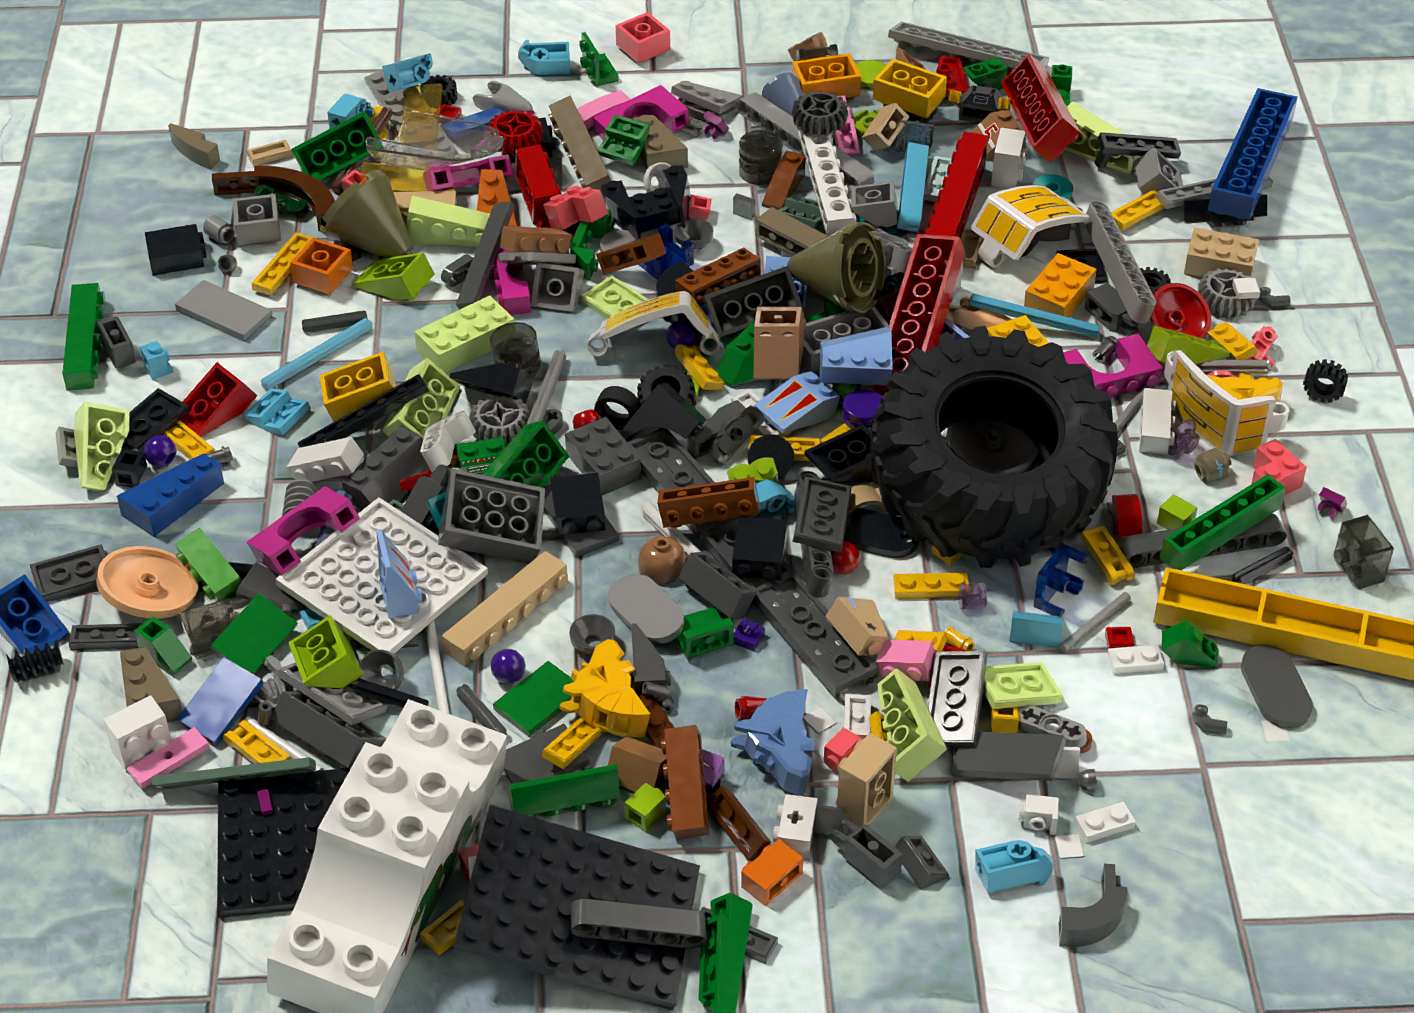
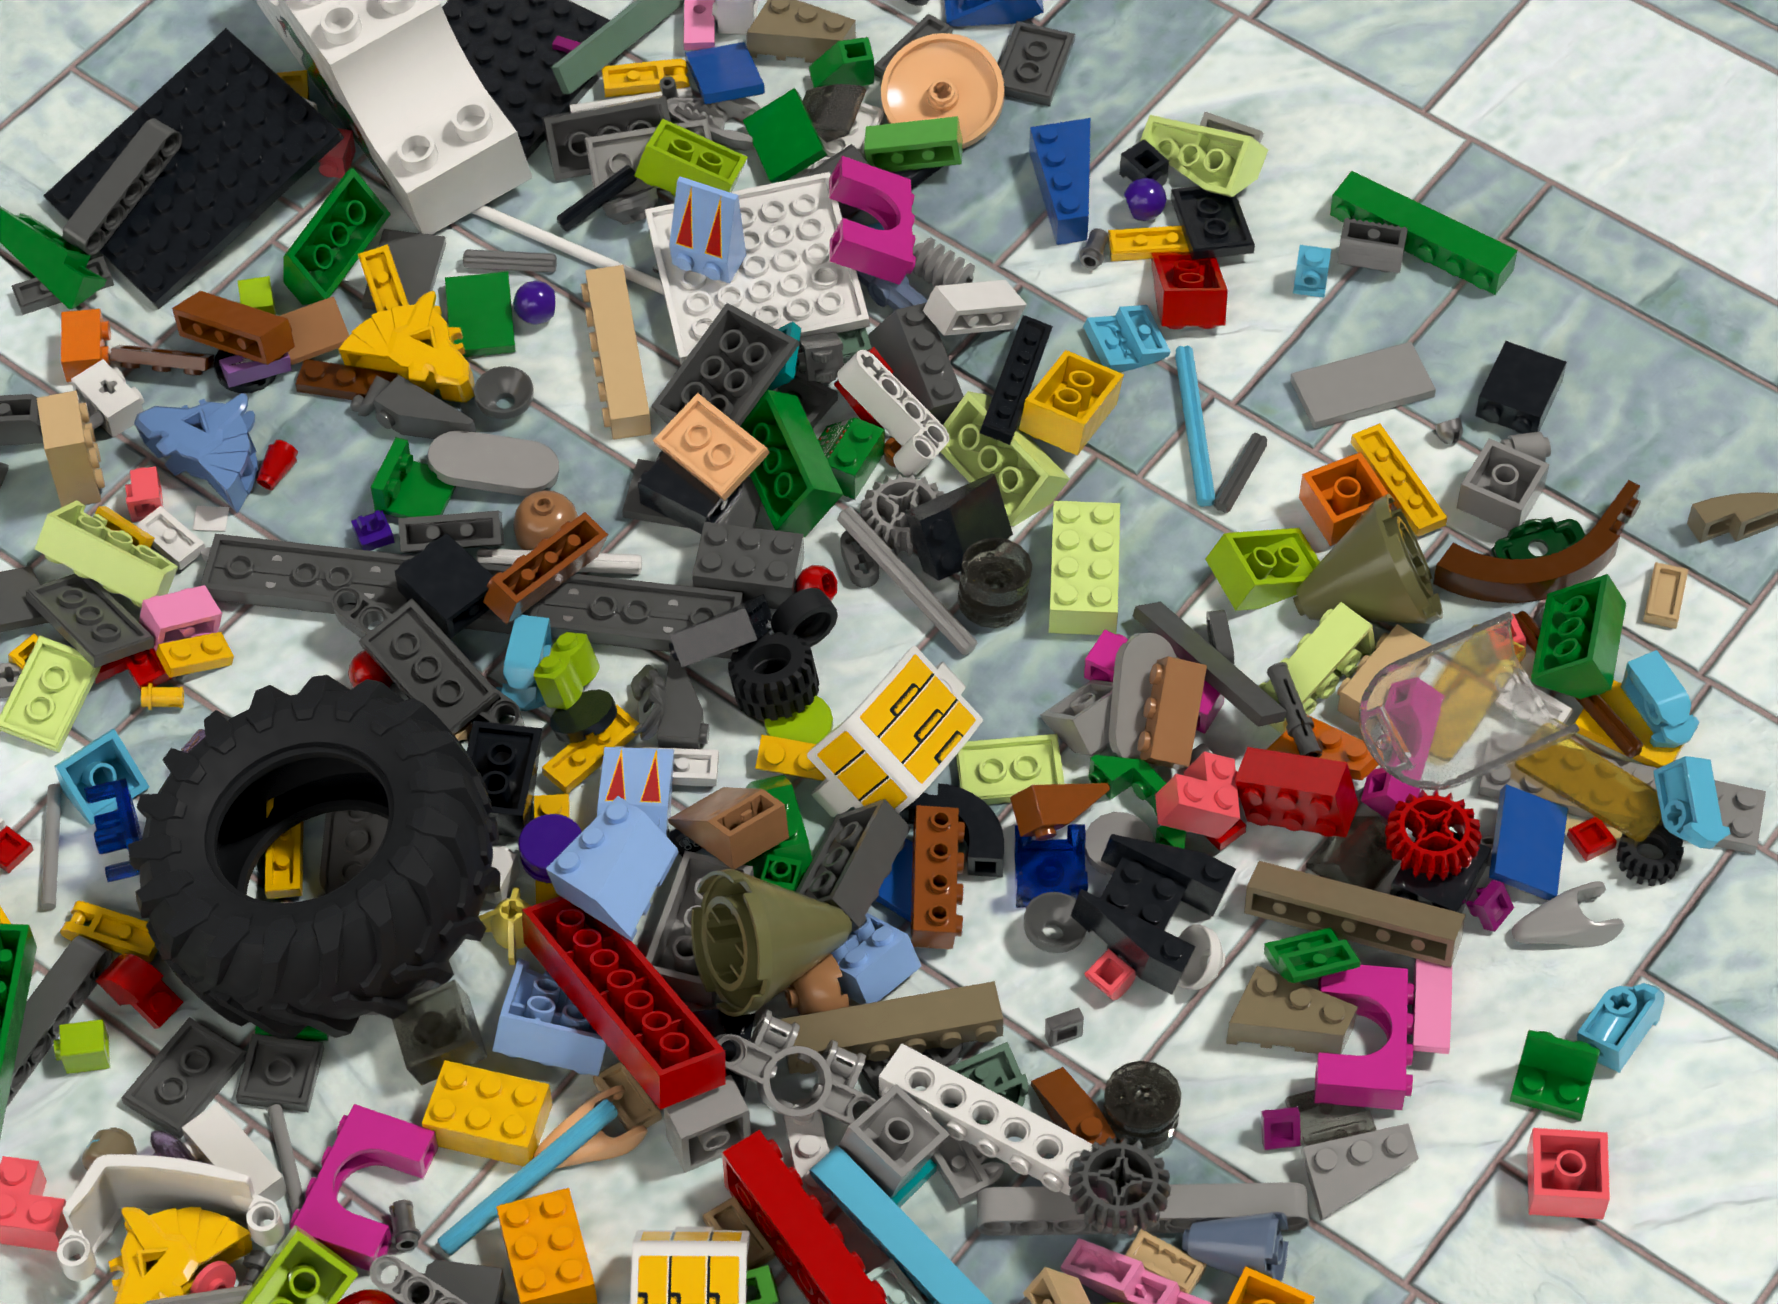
camera: 130 degrees right, 10 degrees up
tan slope [825,597,888,656] -> none
none -> dark grey tile [121,1017,247,1139]
none -> light nougat tile [653,393,770,501]
none -> dark grey pin [1267,662,1322,758]

